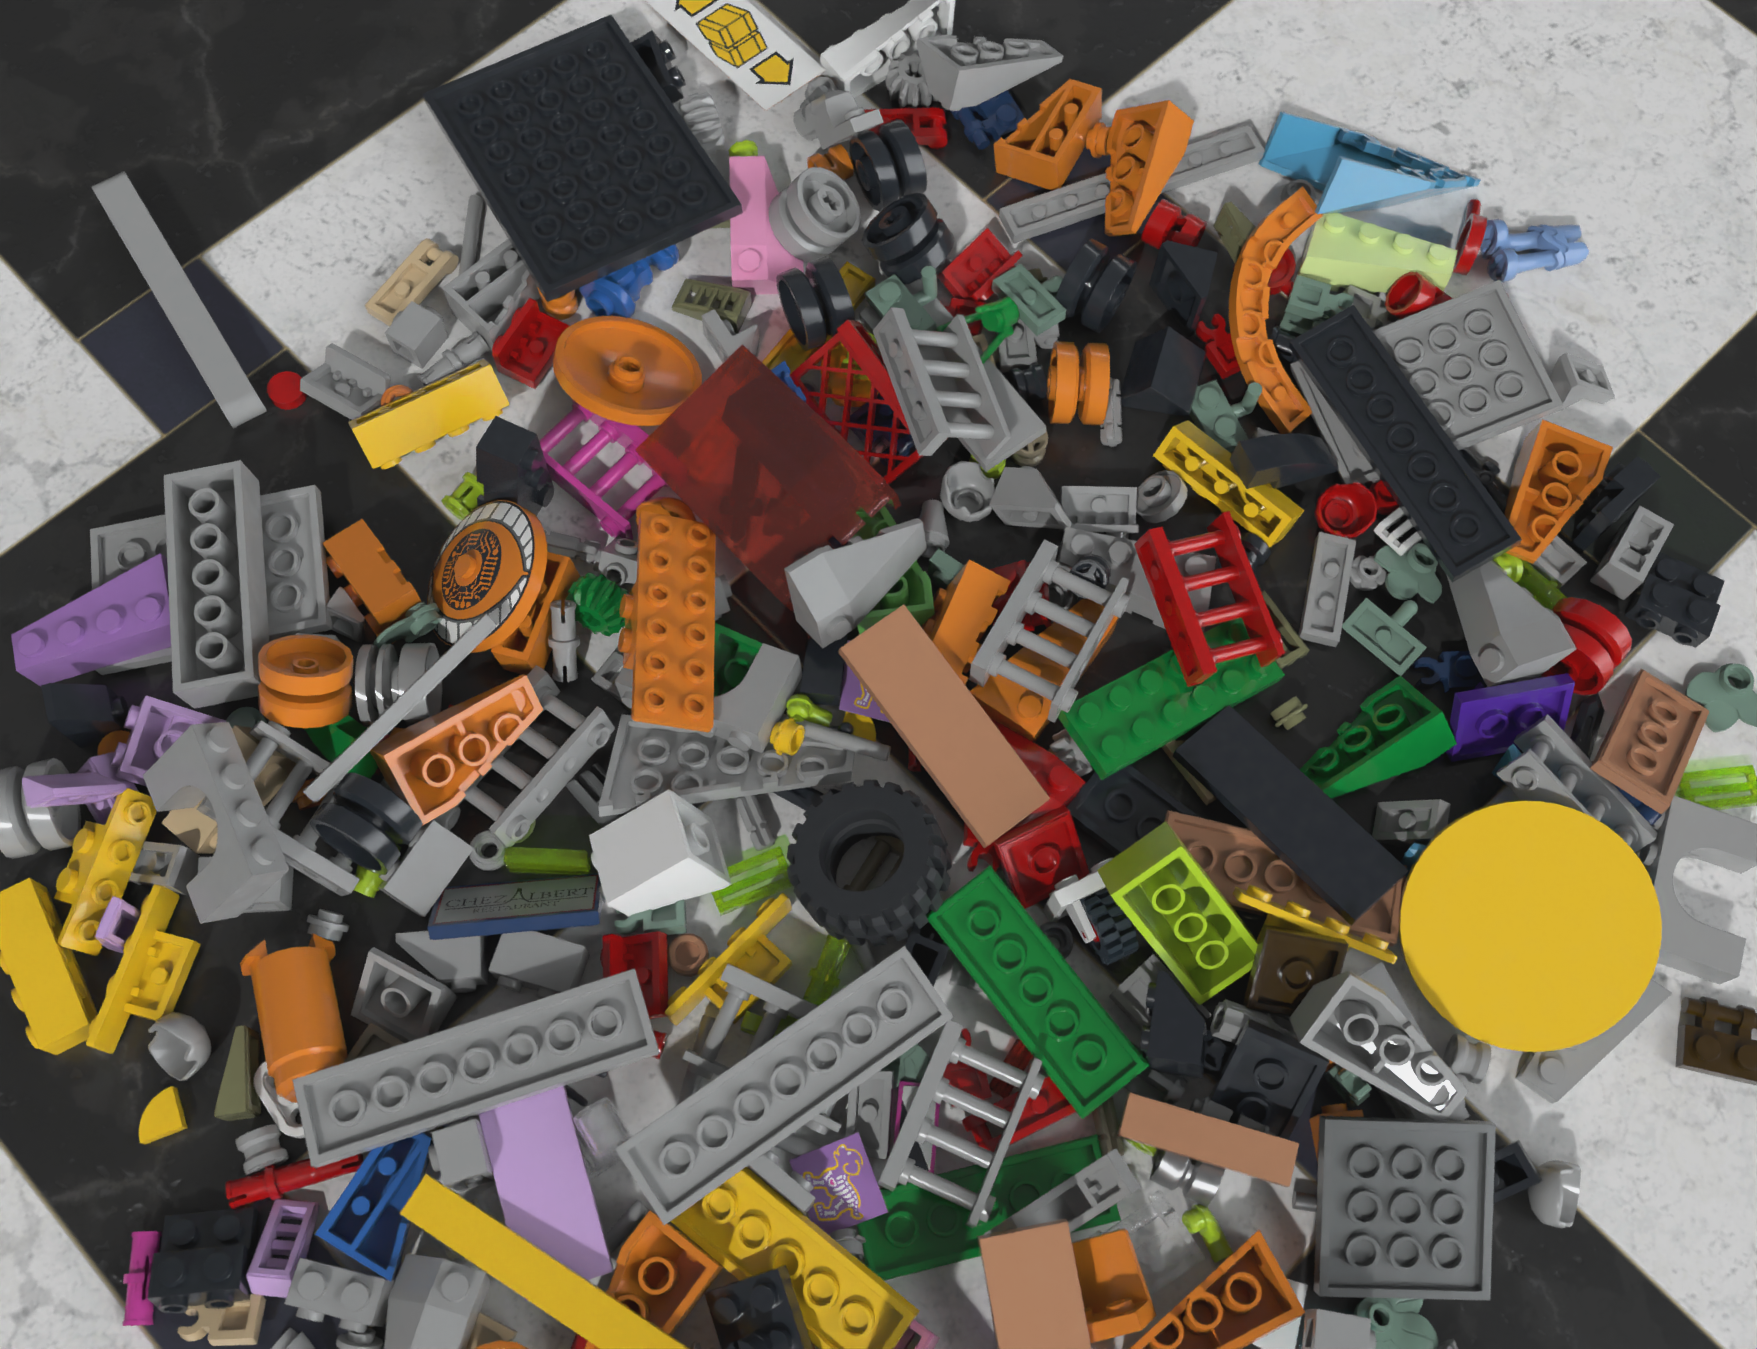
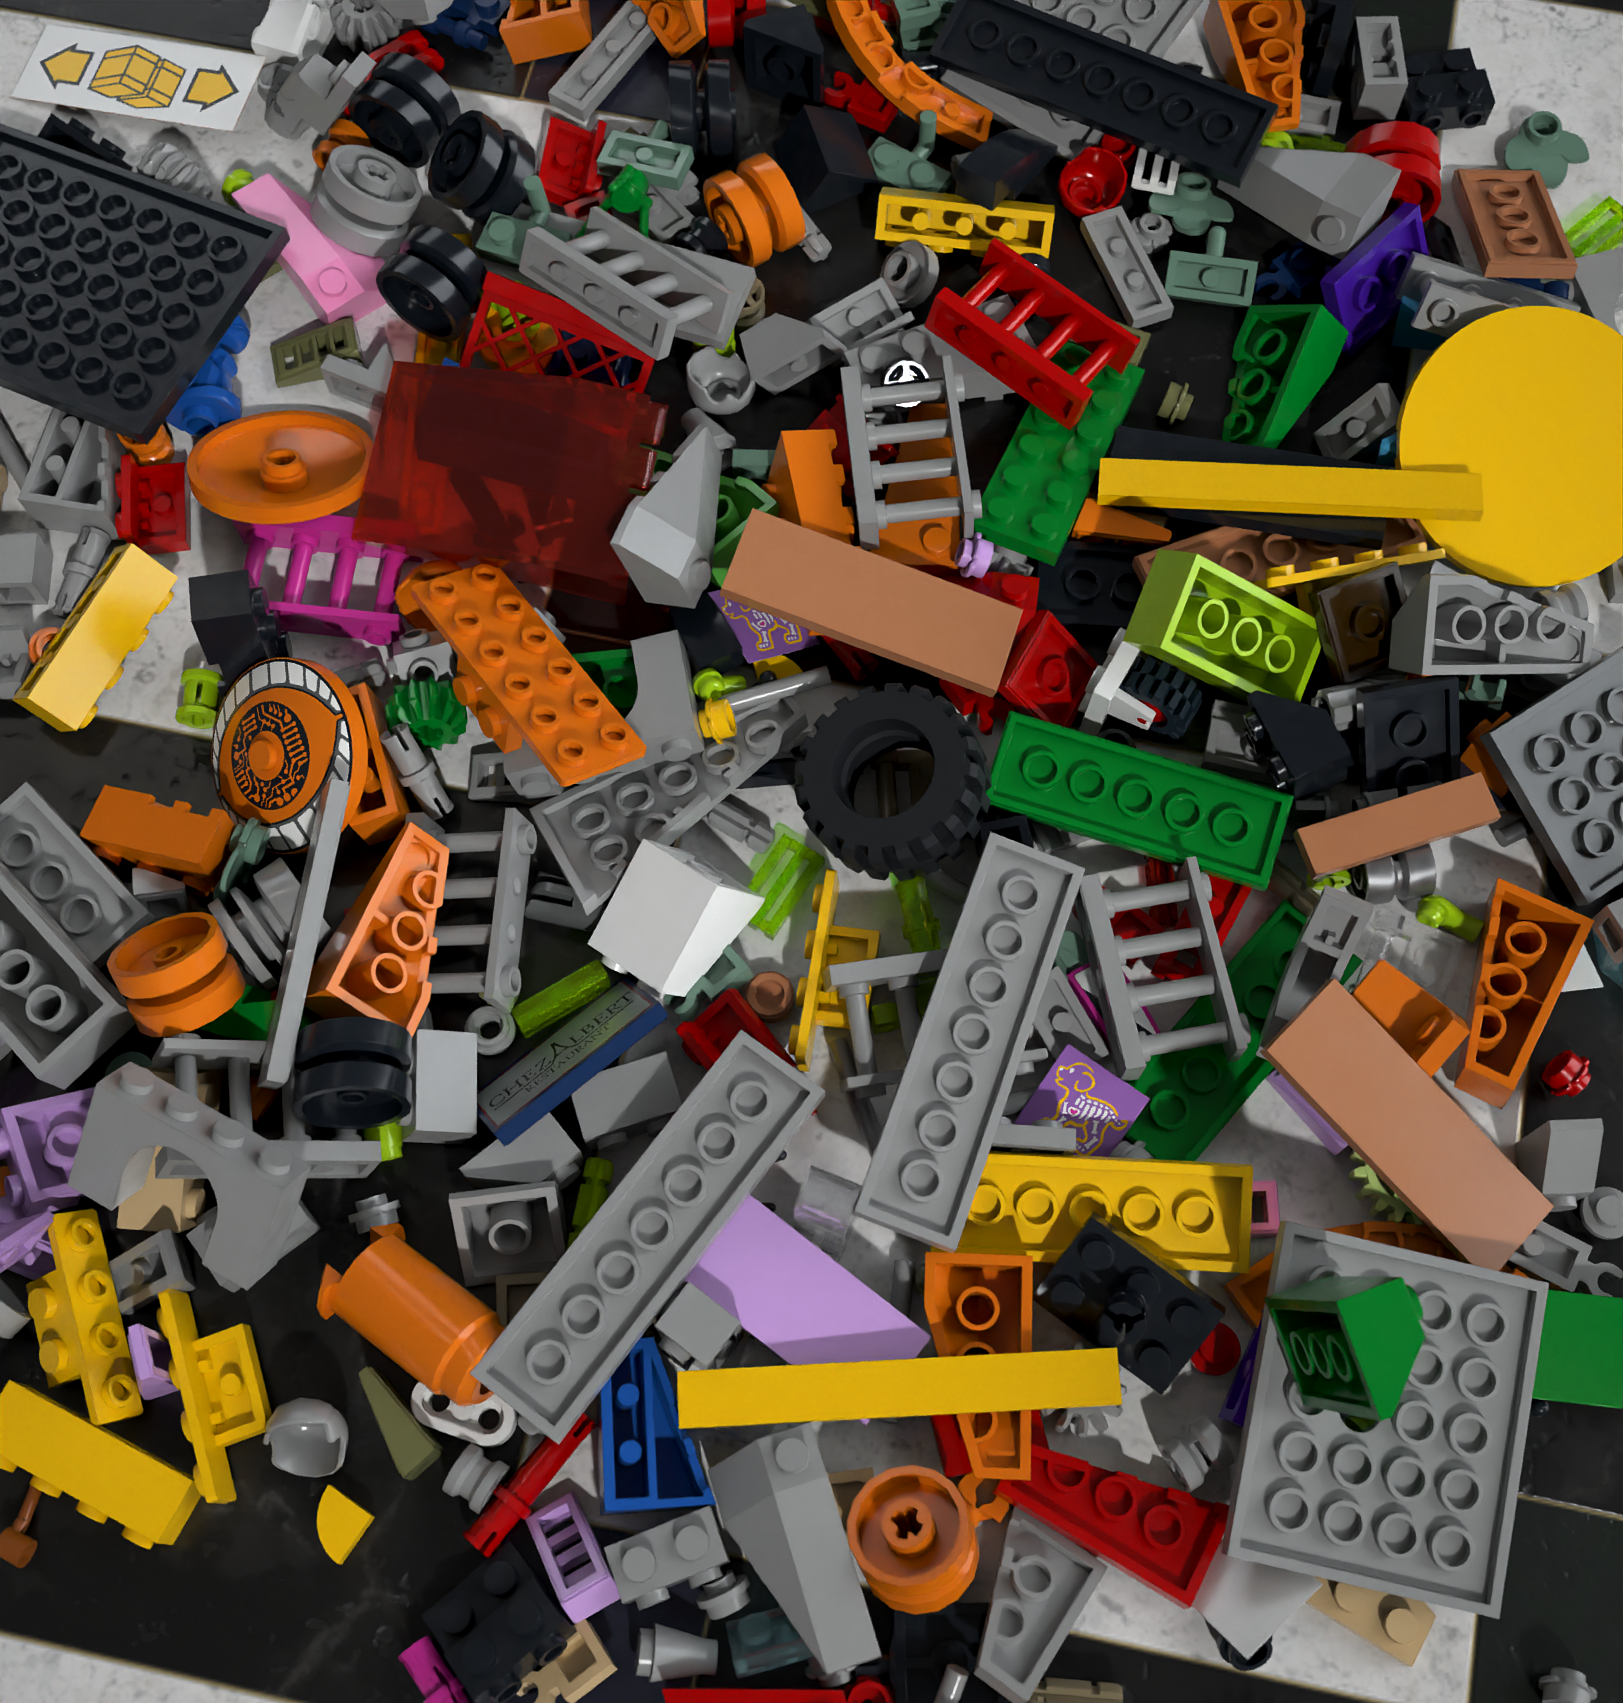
camera: 30 degrees left, 0 degrees up
none -> lime axle [566,1157,614,1251]
none -> lavender plate [954,532,994,578]
none -> orange slope [1069,498,1173,547]
none -> yellow tile [1097,458,1484,522]

